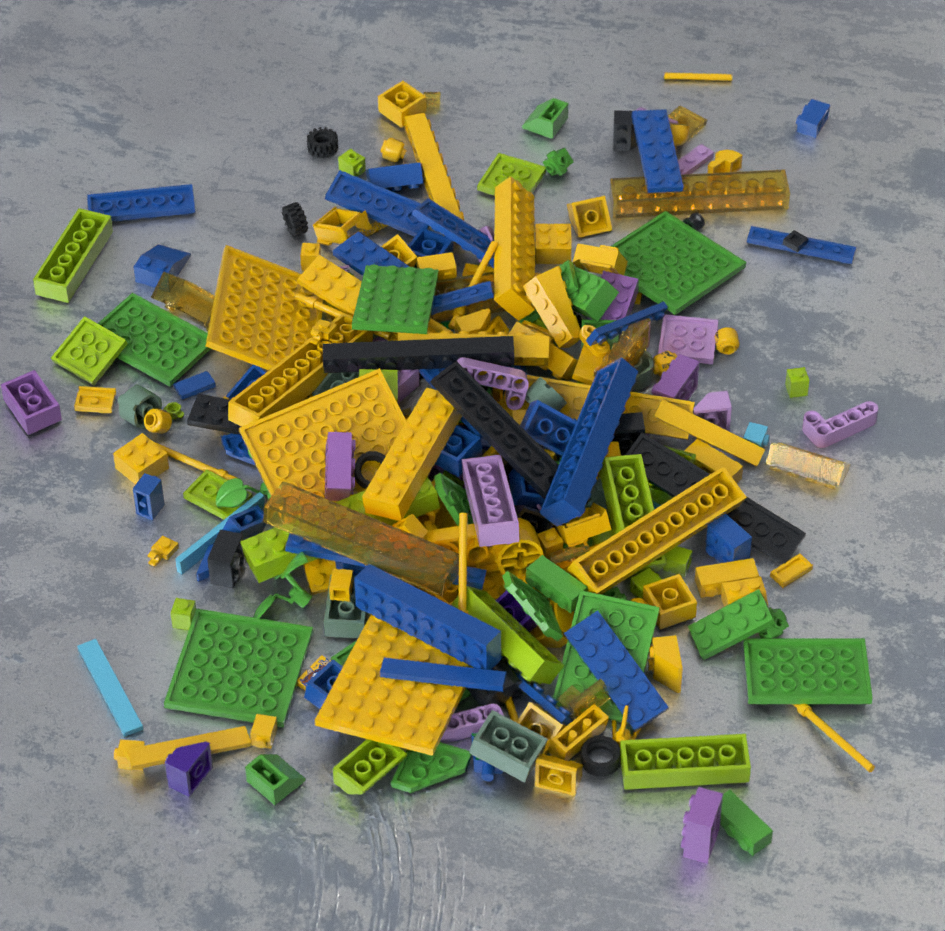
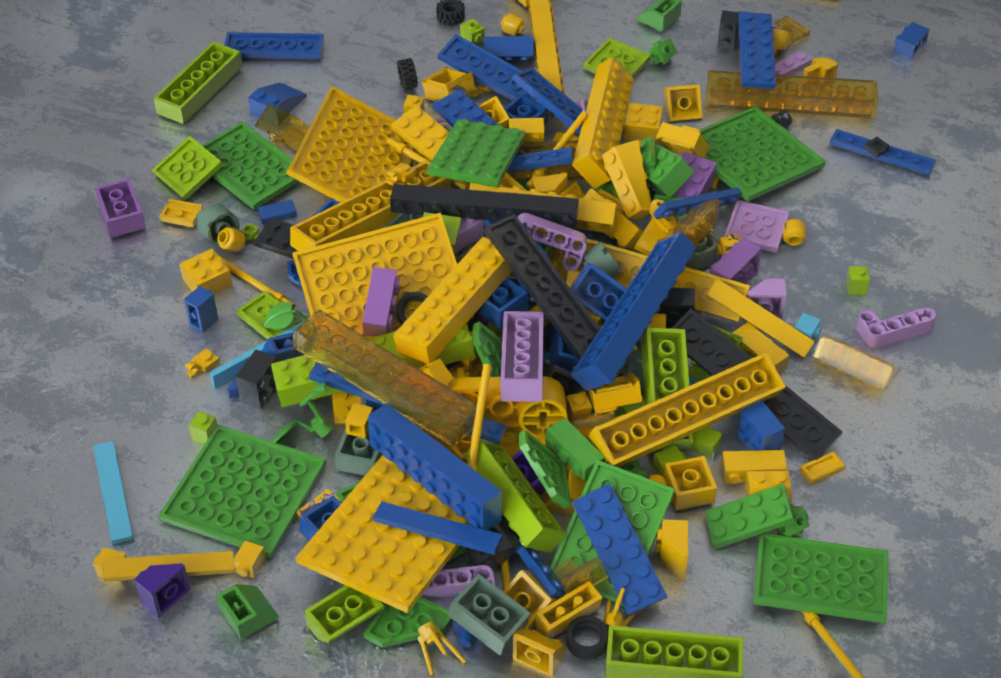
camera: 10 degrees right, 0 degrees up
none -> yellow plant [417,621,466,676]

